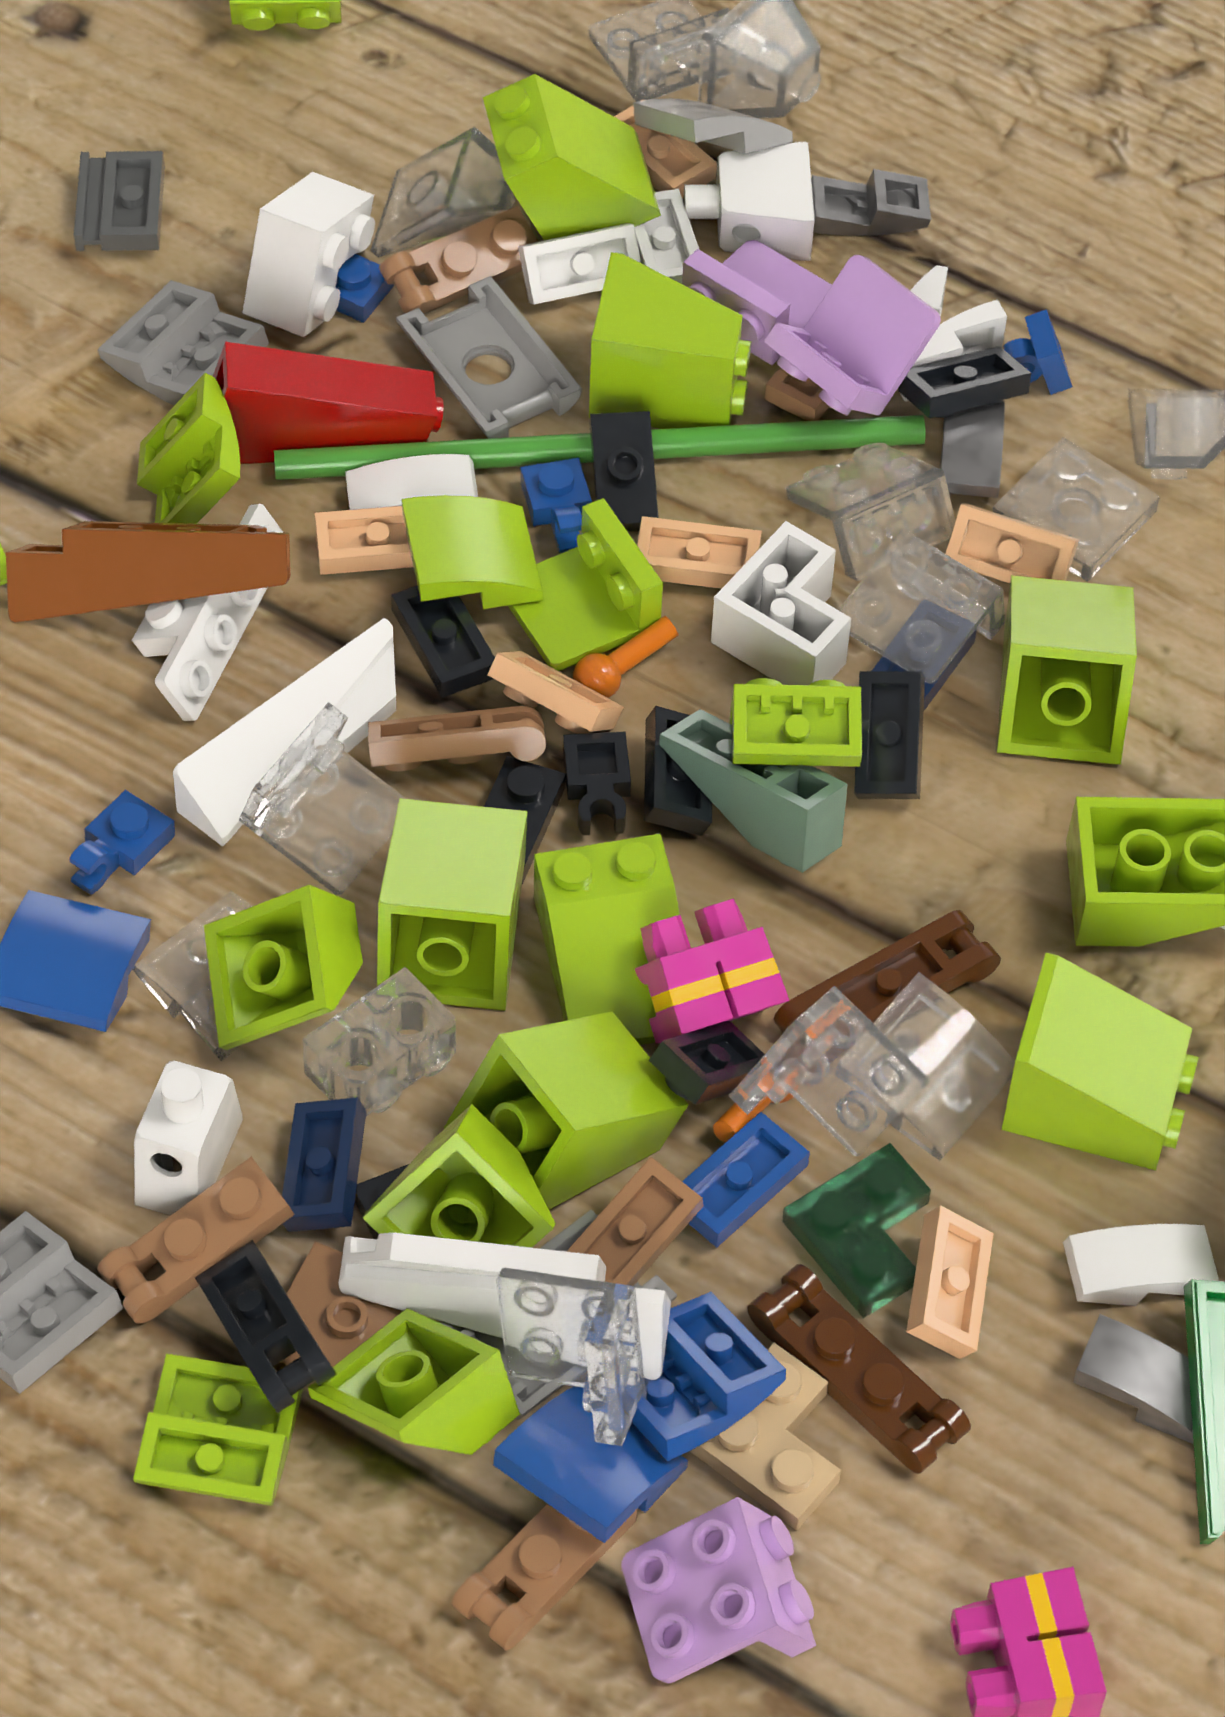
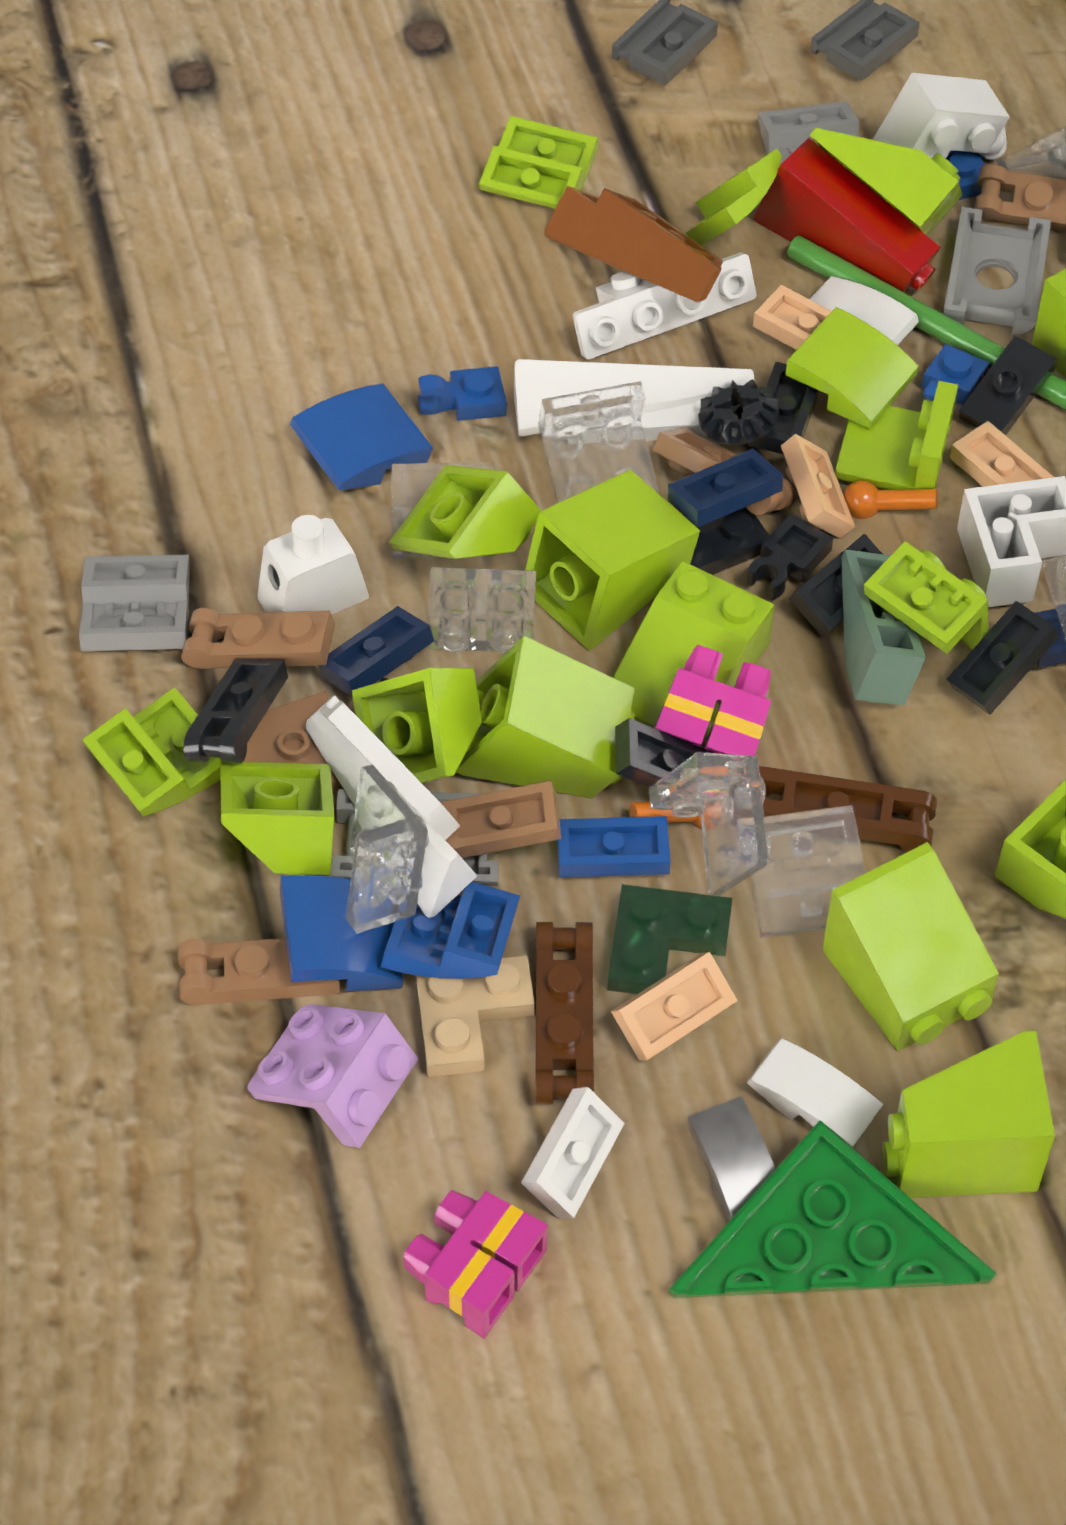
camera: 45 degrees right, 0 degrees up
none -> white plate [521,1087,625,1219]
none -> dark blue plate [668,449,783,528]
none -> black gear [698,379,779,445]
none -> lime slope [810,128,962,236]

